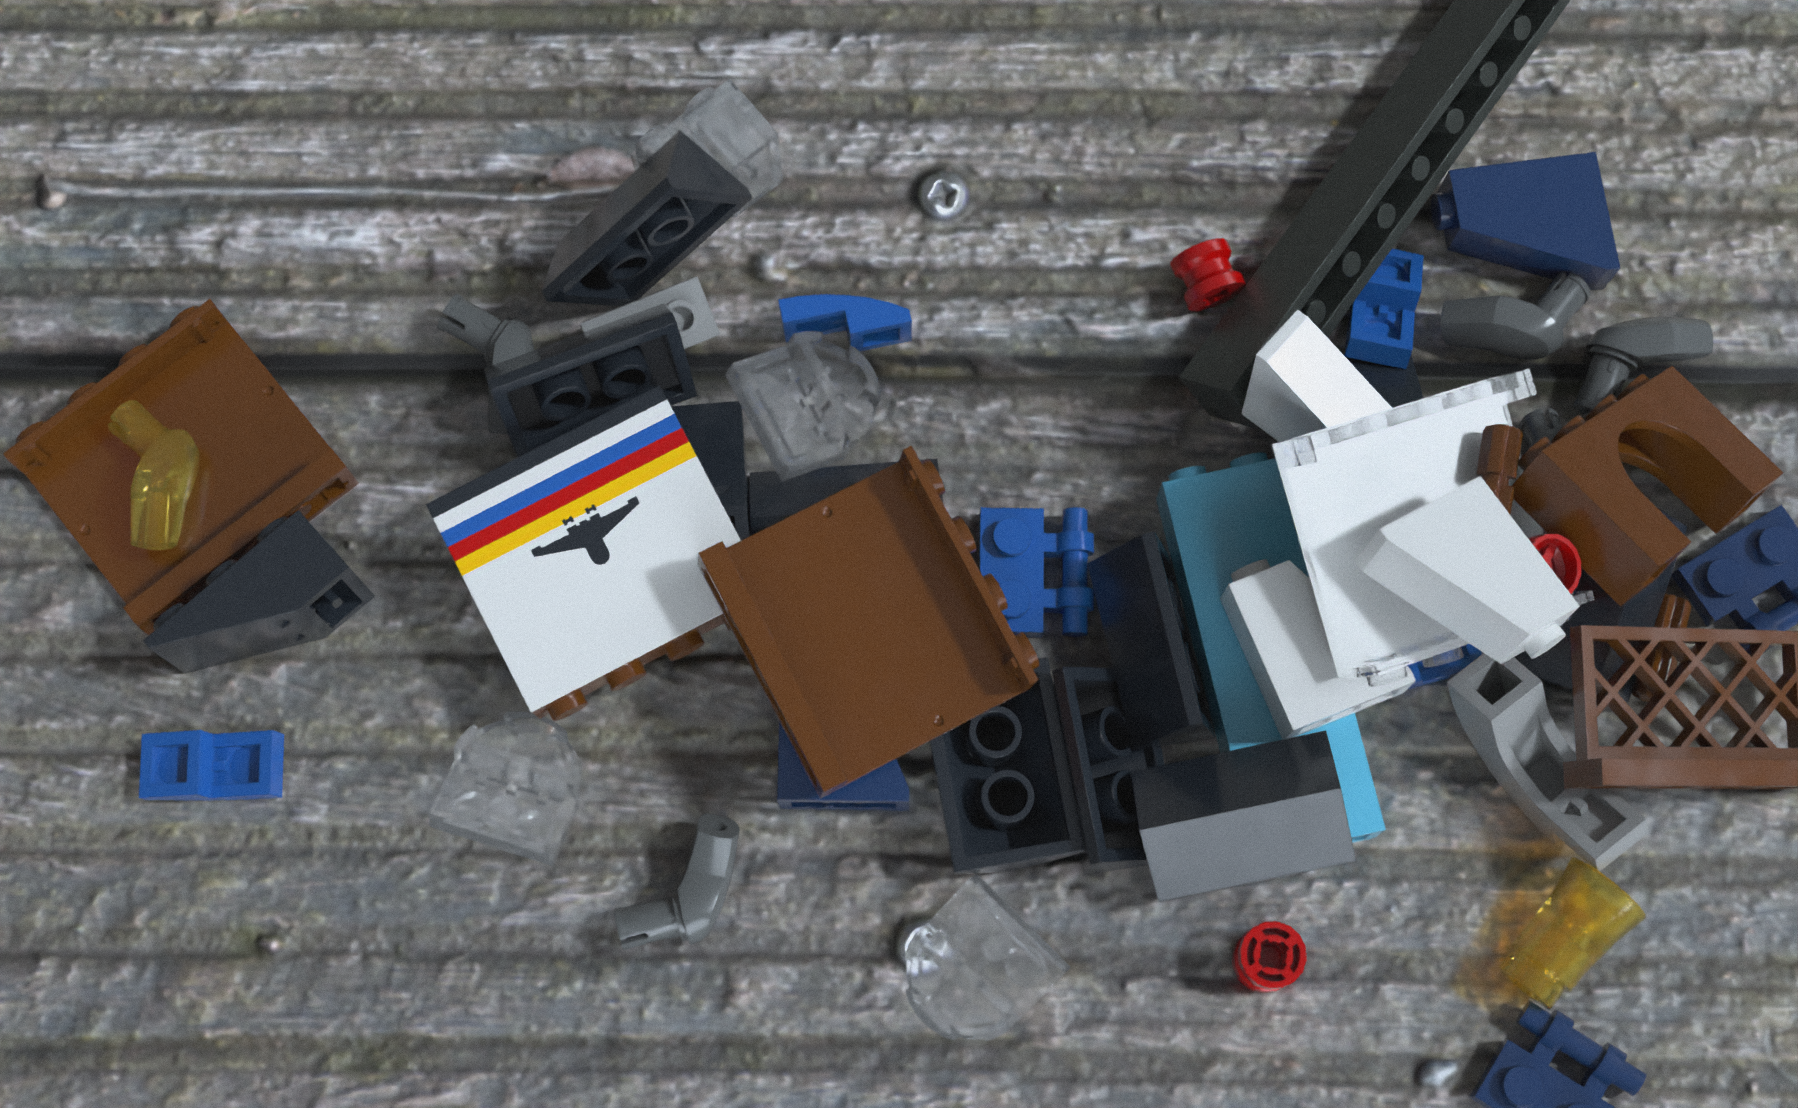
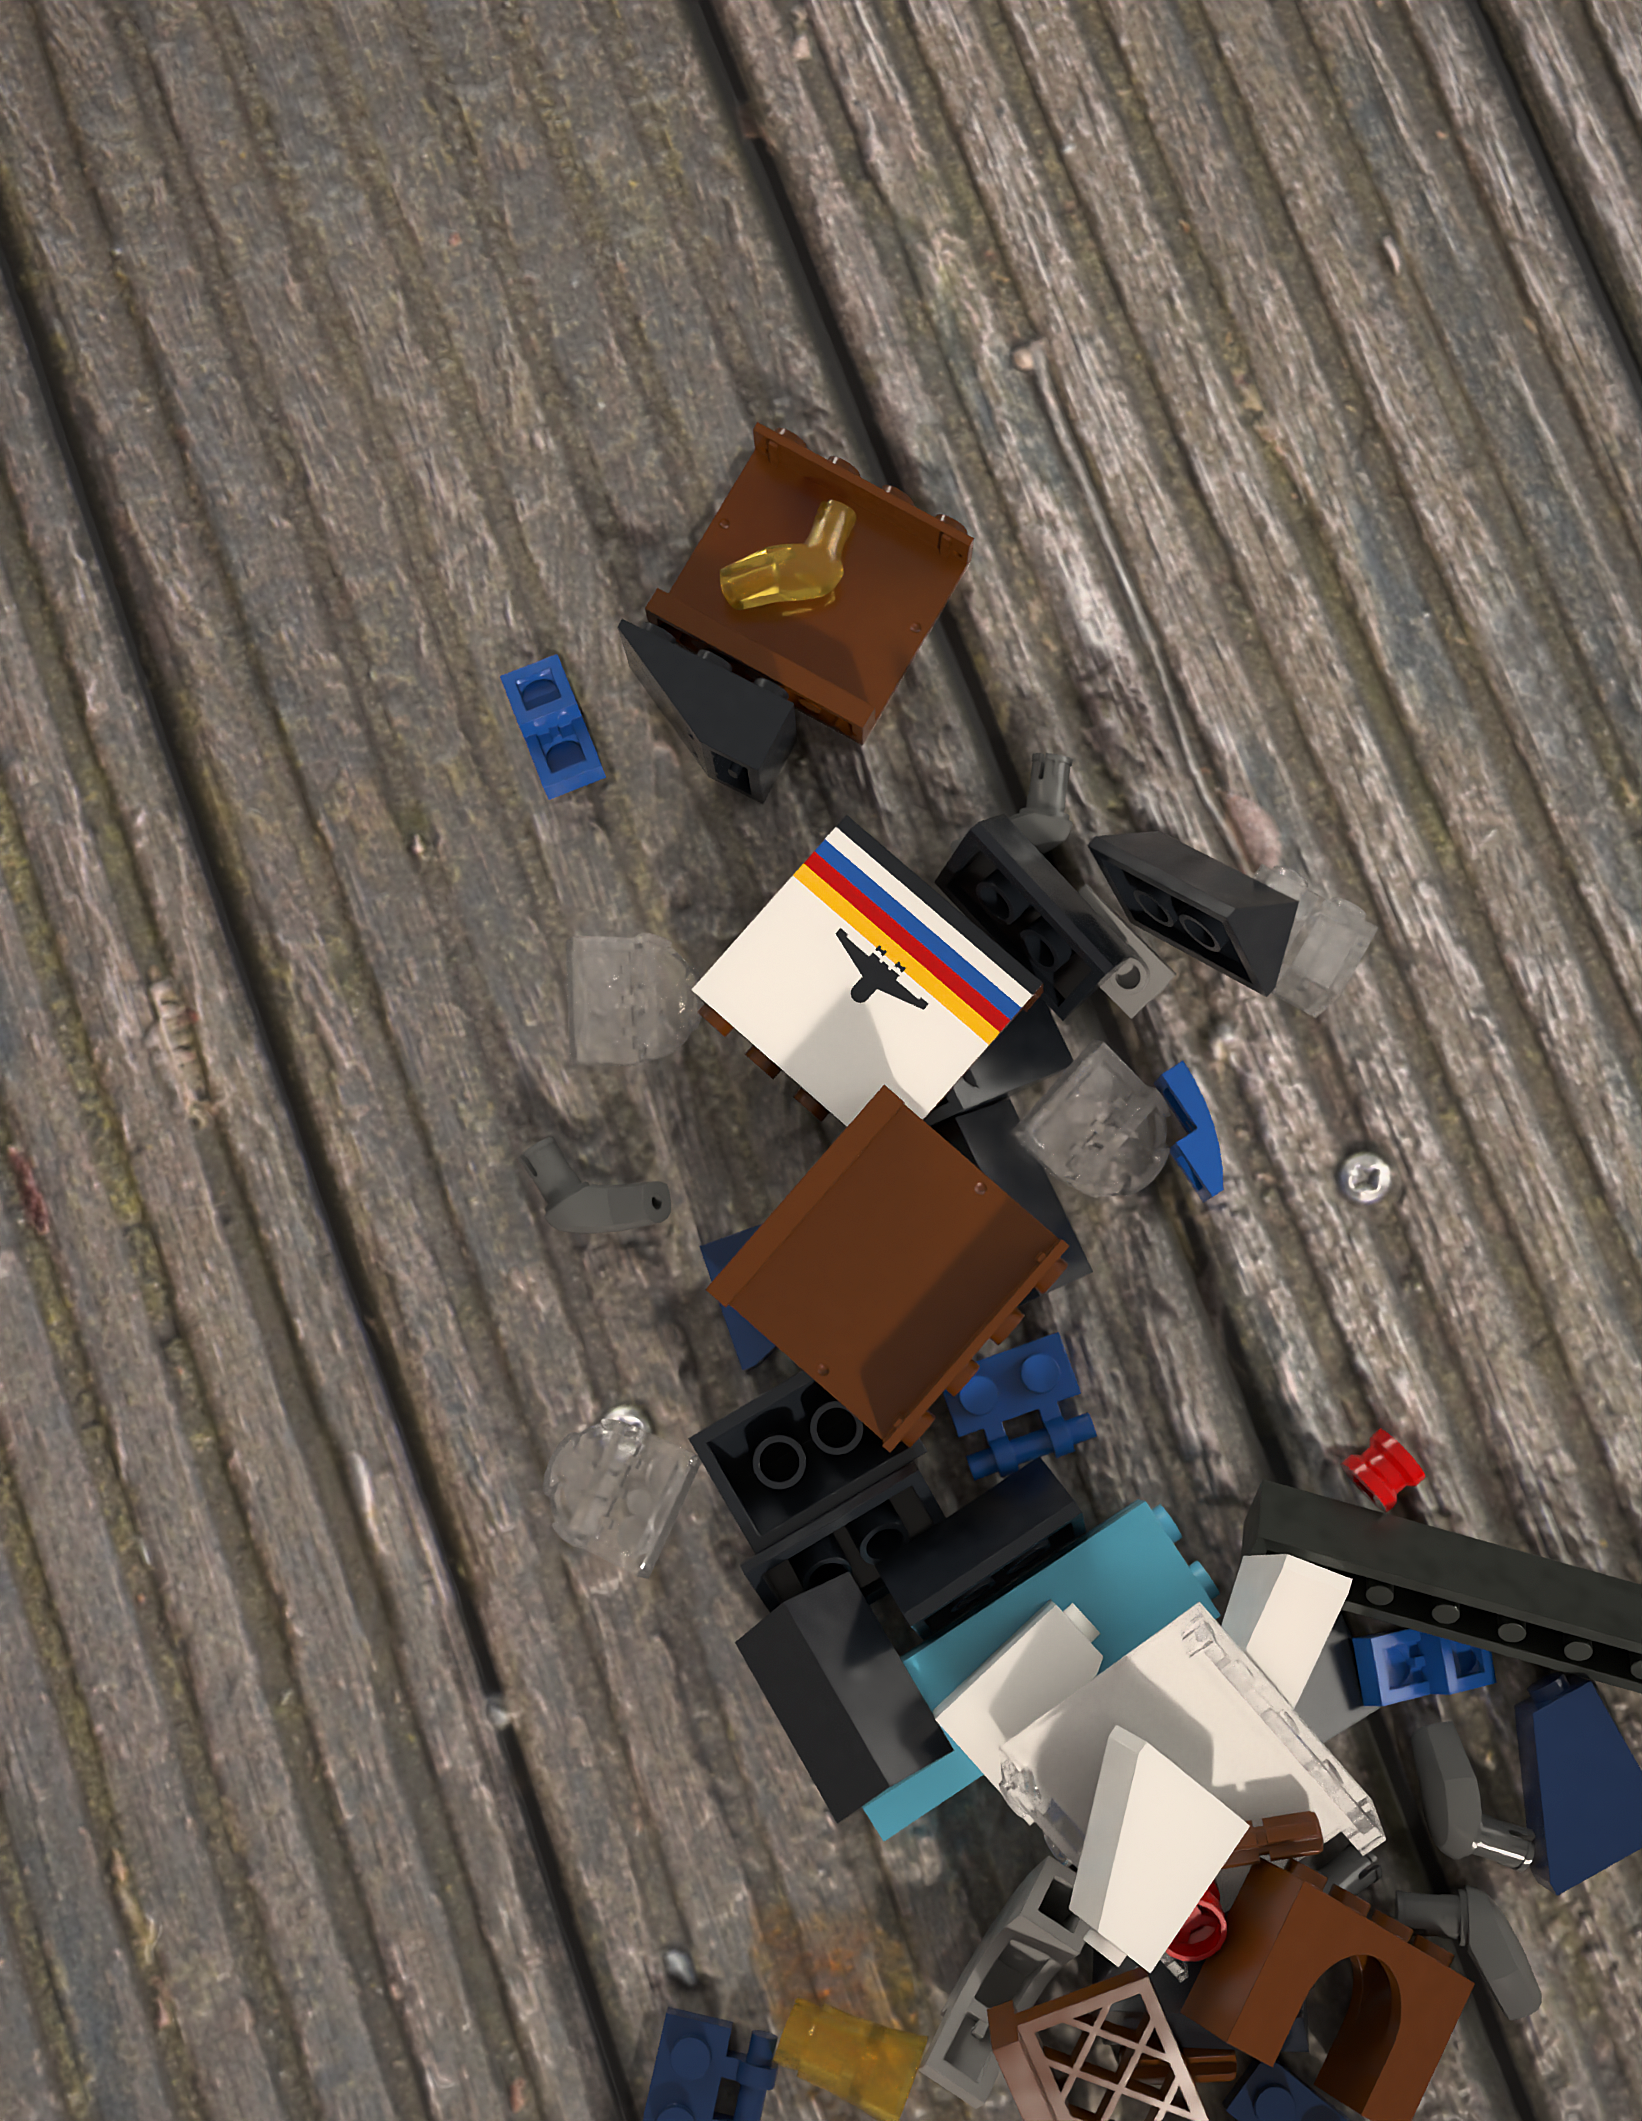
camera: 75 degrees right, 5 degrees up
red wheel [1232,921,1307,993] -> none

